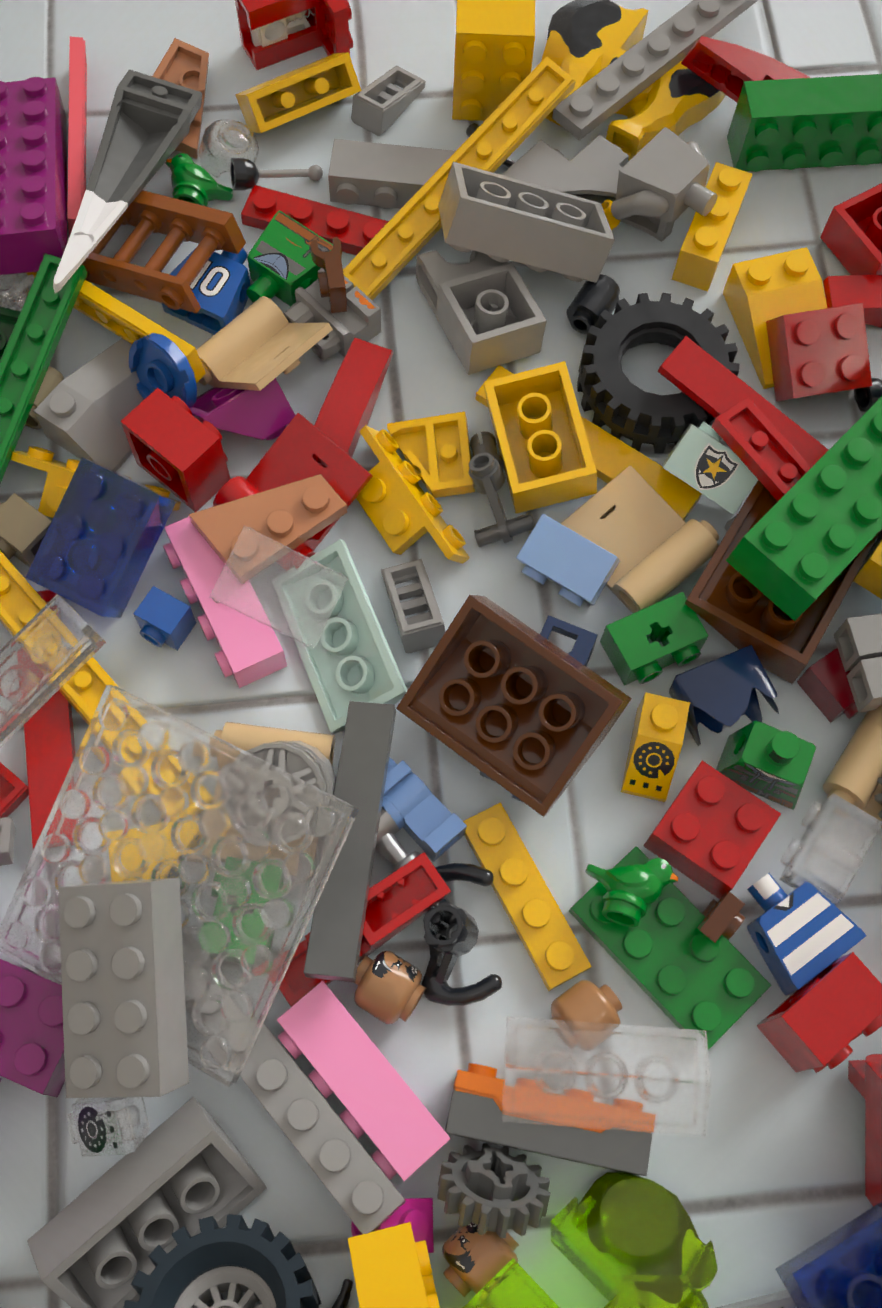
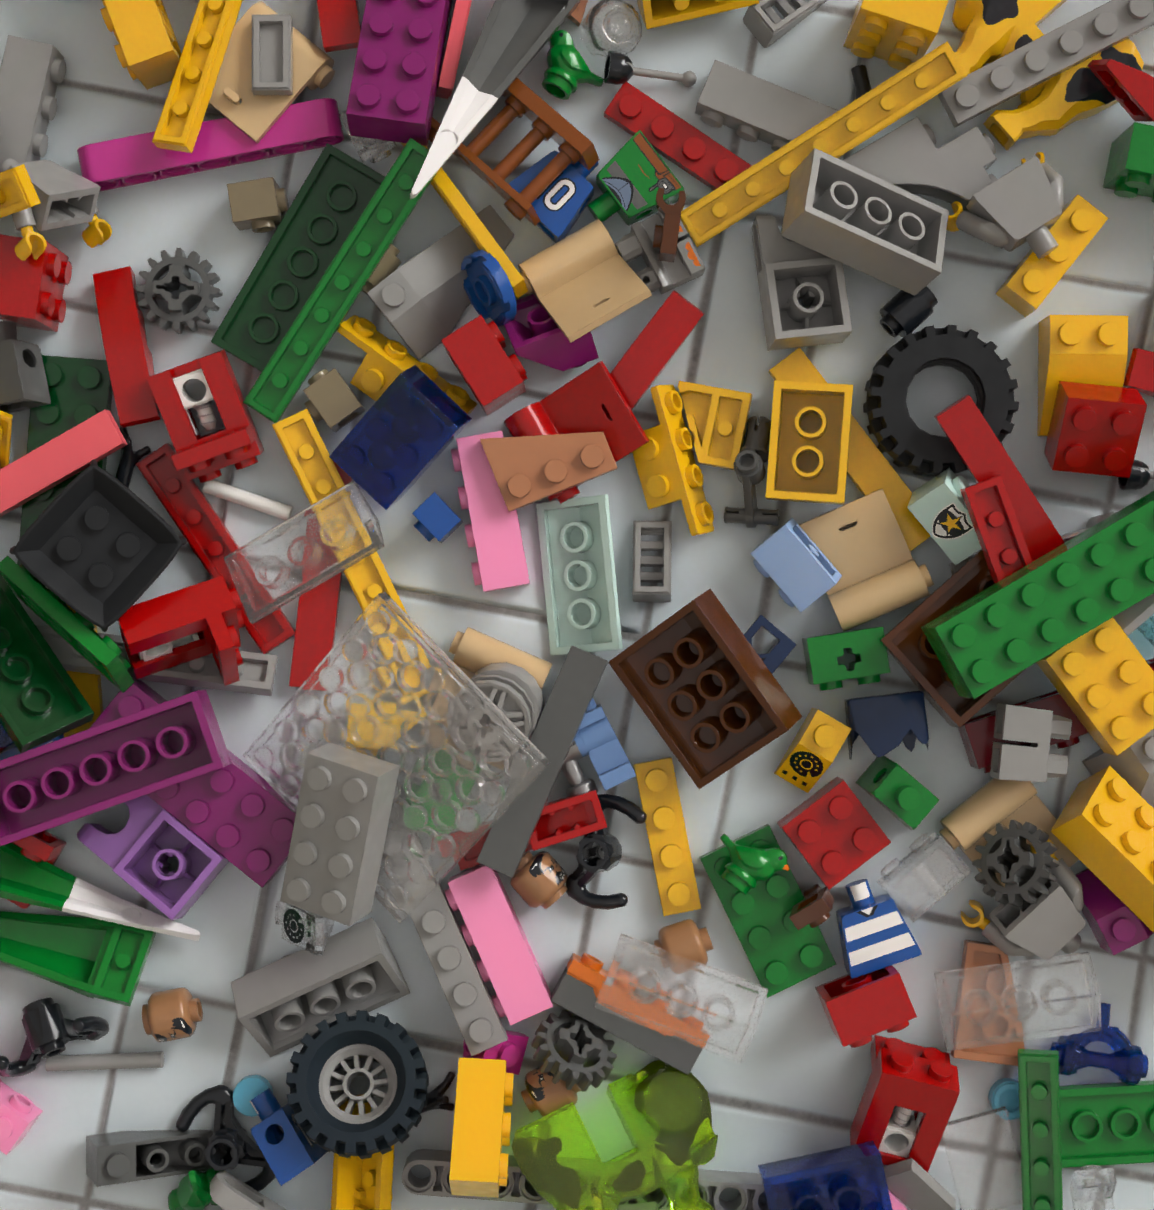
camera: 20 degrees right, 20 degrees up
clear piece [209,525,348,649] -> none

